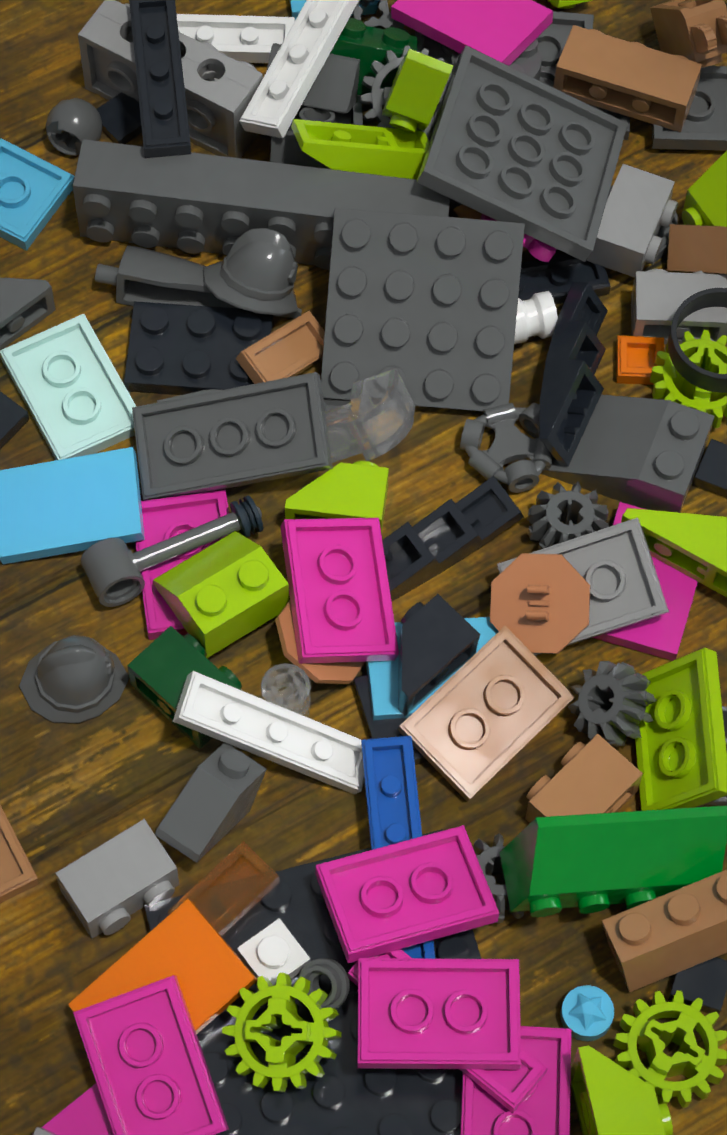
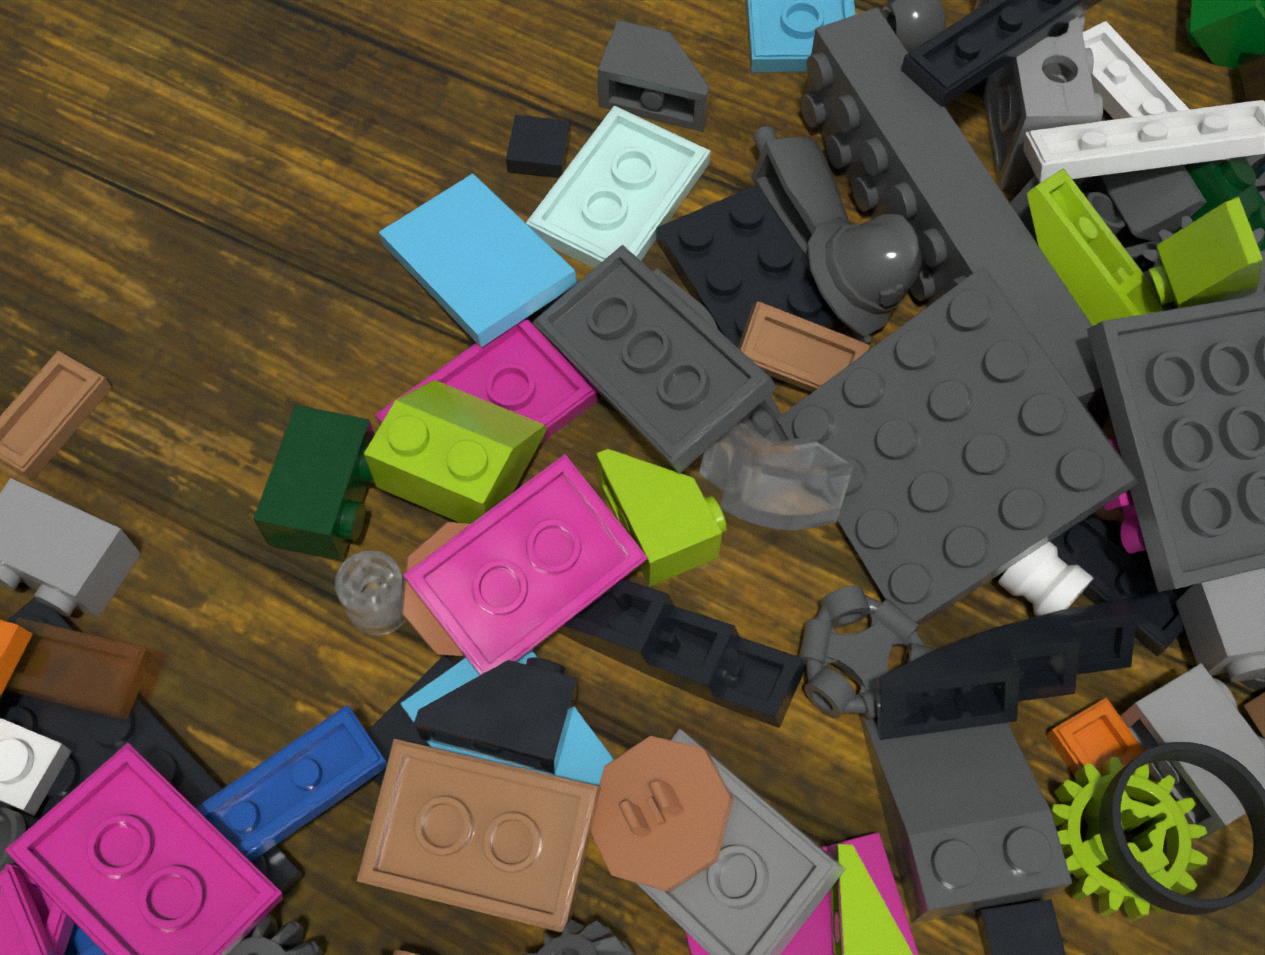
camera: 60 degrees right, 0 degrees up
dark grey piece [19,635,129,723] -> none
dark grey piece [81,495,264,607] -> none
dark grey slope [155,742,267,863] -> none
white tile [173,671,364,794] -> none
dark grey gear [527,481,609,550] -> none

